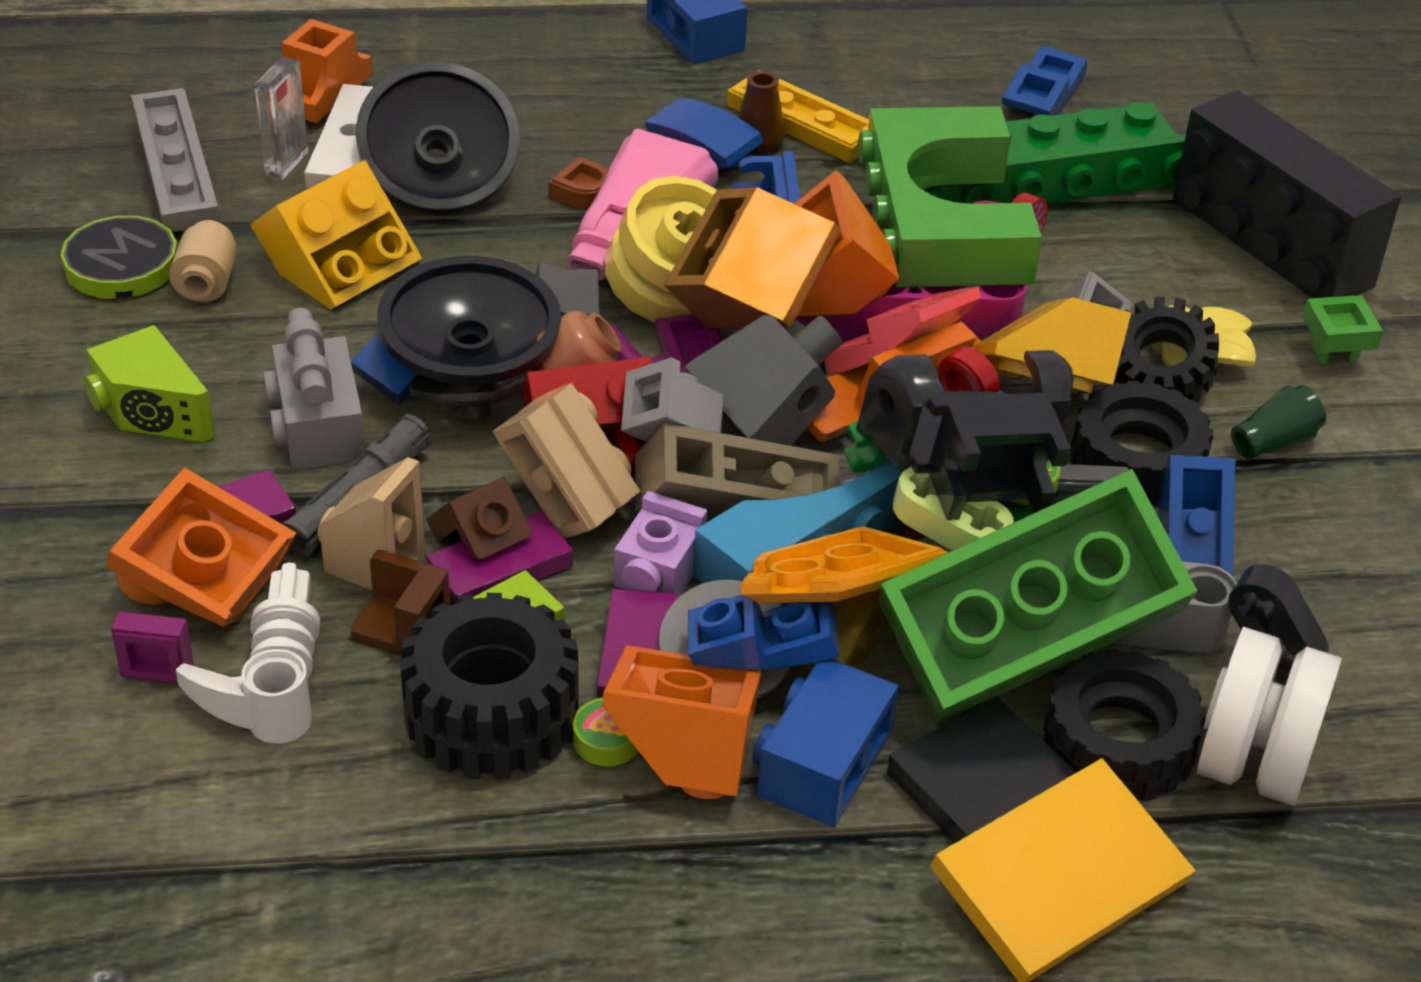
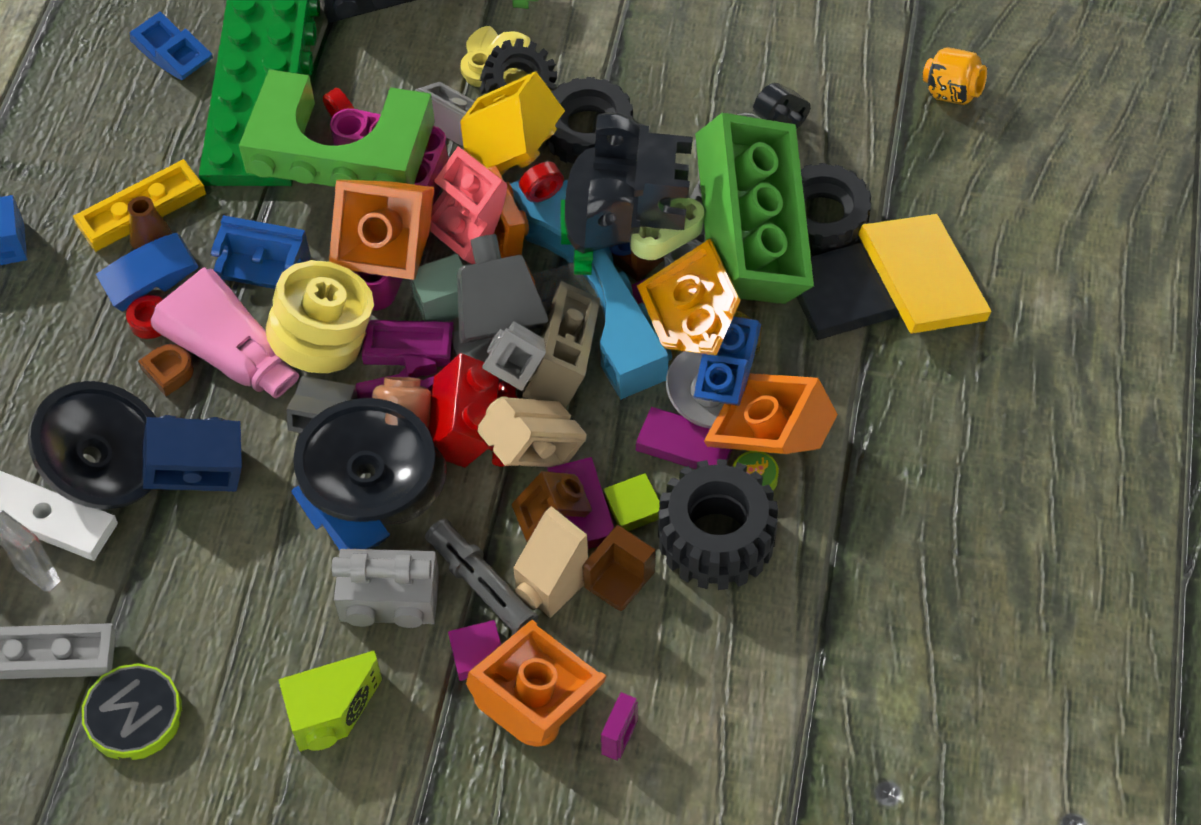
camera: 70 degrees left, 15 degrees up
tan brick [169,220,238,302] -> none
white piece [176,562,320,744] -> none
yellow slope [250,160,422,309] -> none
lavender brick [614,491,707,598] -> none
slope [664,187,841,328] -> none
blue brick [752,659,899,828] -> none
blue slope [1157,455,1235,576] -> none
white wheel [1196,627,1342,806] -> none
dark green cone [1231,385,1326,459] -> none
none -> dark blue brick [143,415,242,492]

